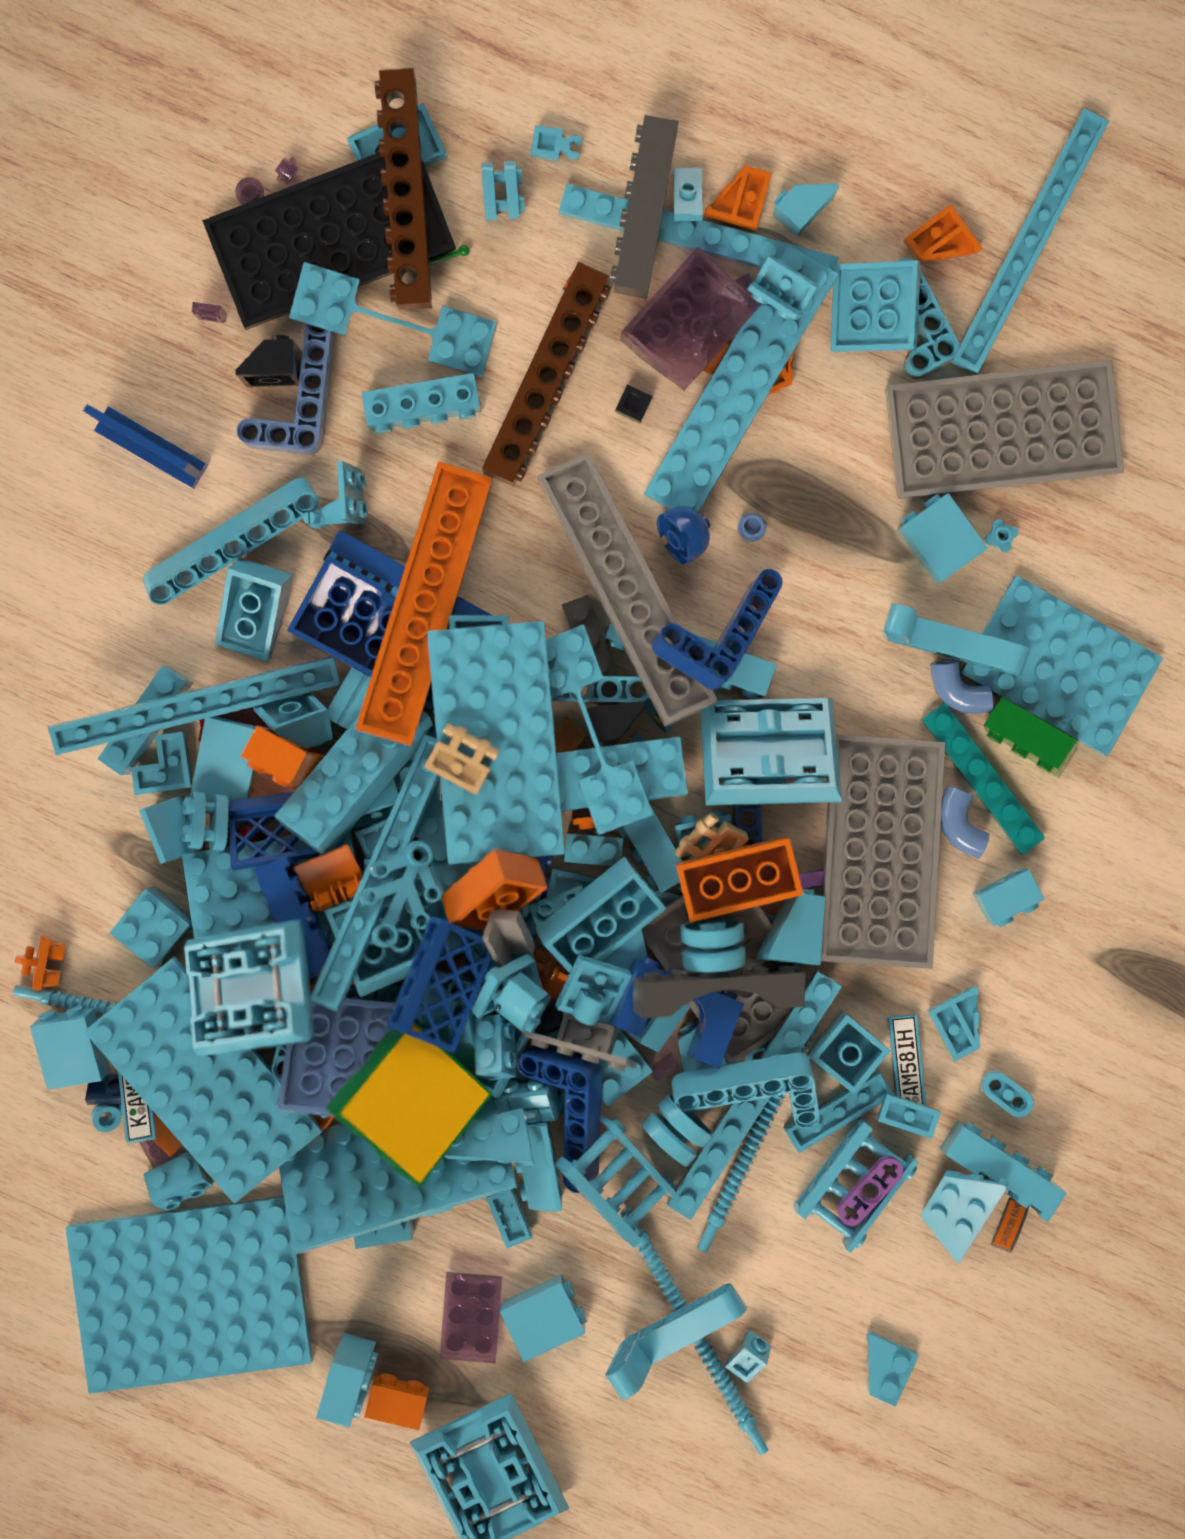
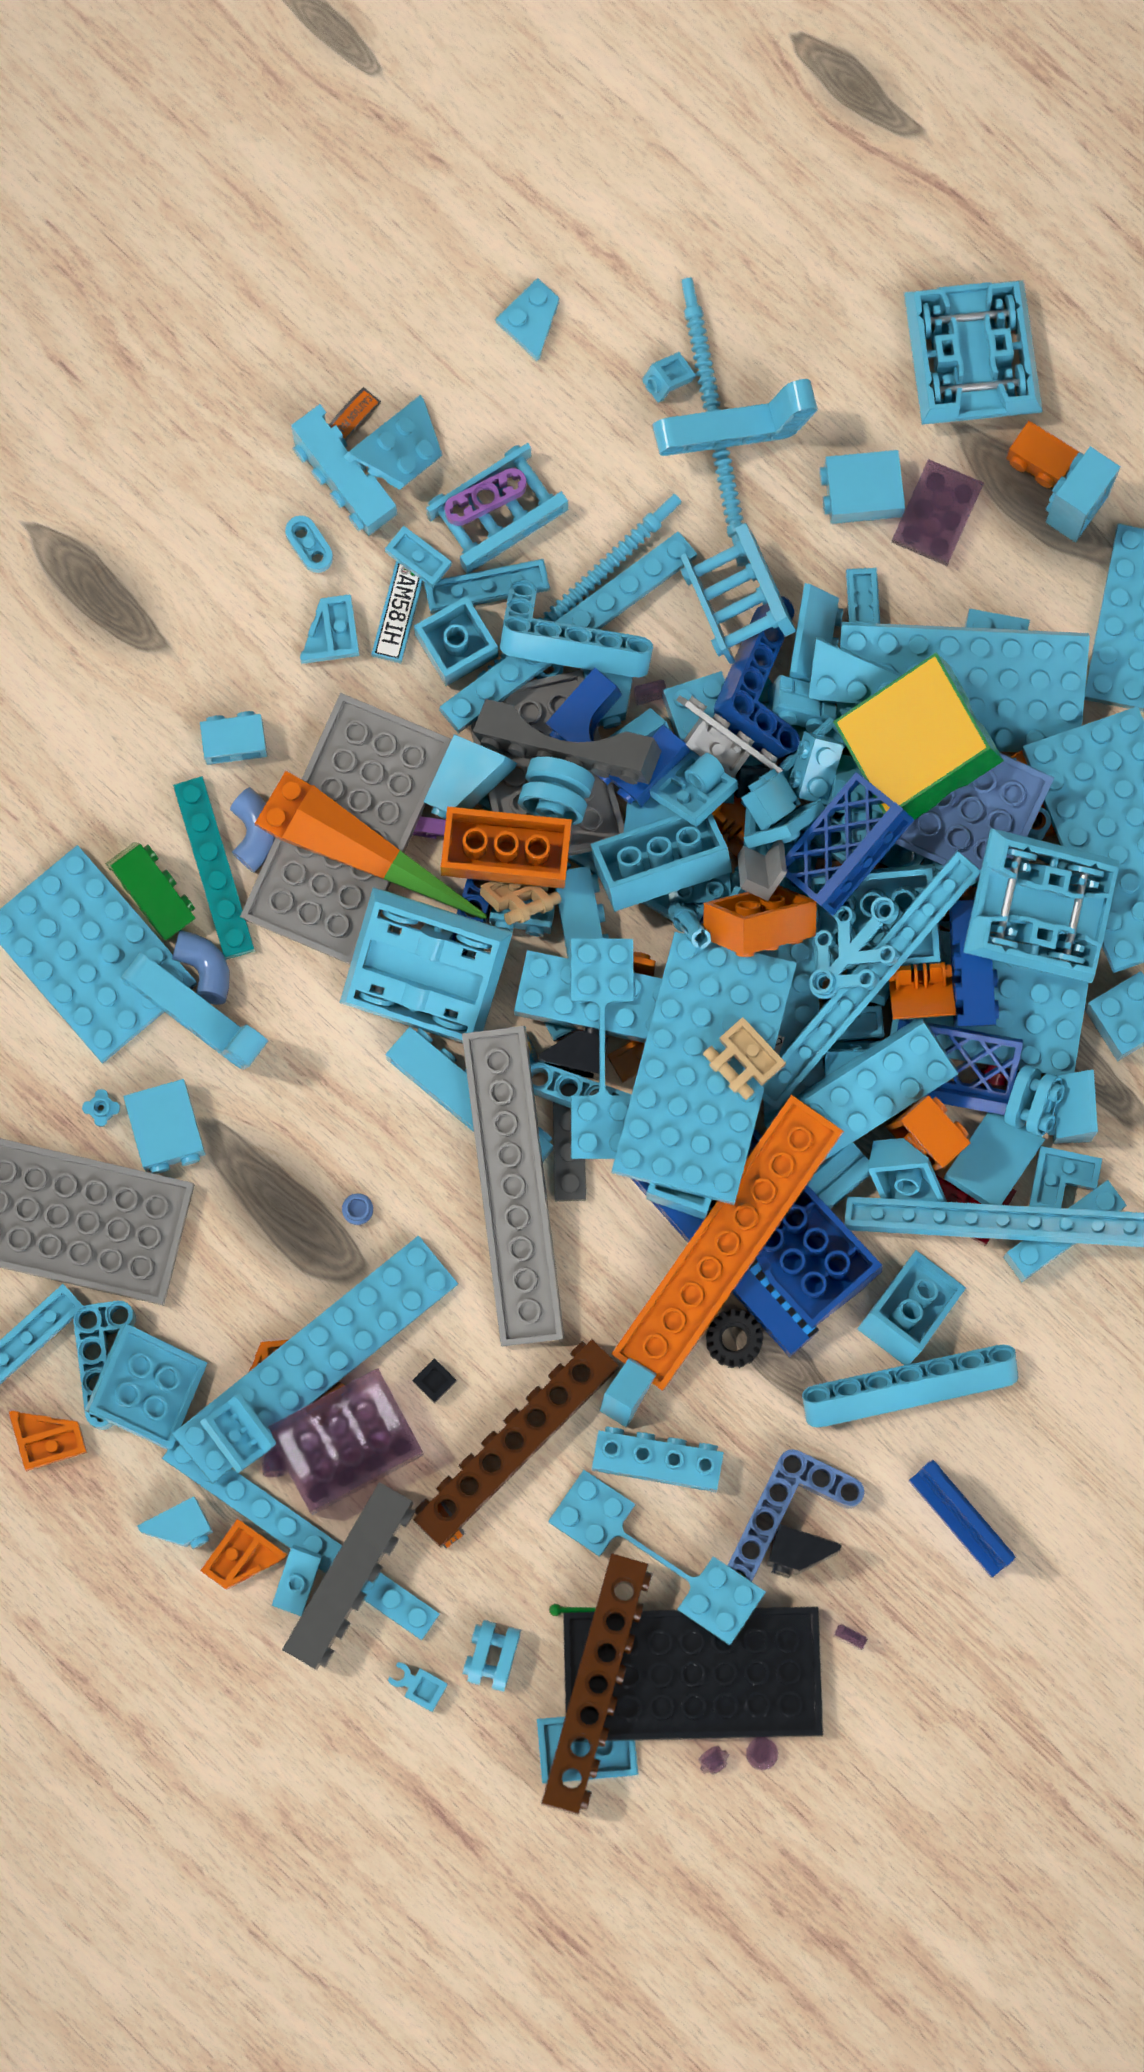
camera: 155 degrees left, 10 degrees down
medium azure plate [303,461,368,529] -> none
medium azure brick [564,832,623,866] -> none
medium azure wheel [642,1094,714,1166] -> none
blue beam [651,569,783,690] -> none
blue cylinder [656,506,710,565] -> none
none -> orange plate [255,771,487,919]
none -> medium azure slope [600,1358,657,1427]
none -> medium azure pin [668,901,711,948]
none -> black tyre [706,1309,763,1368]

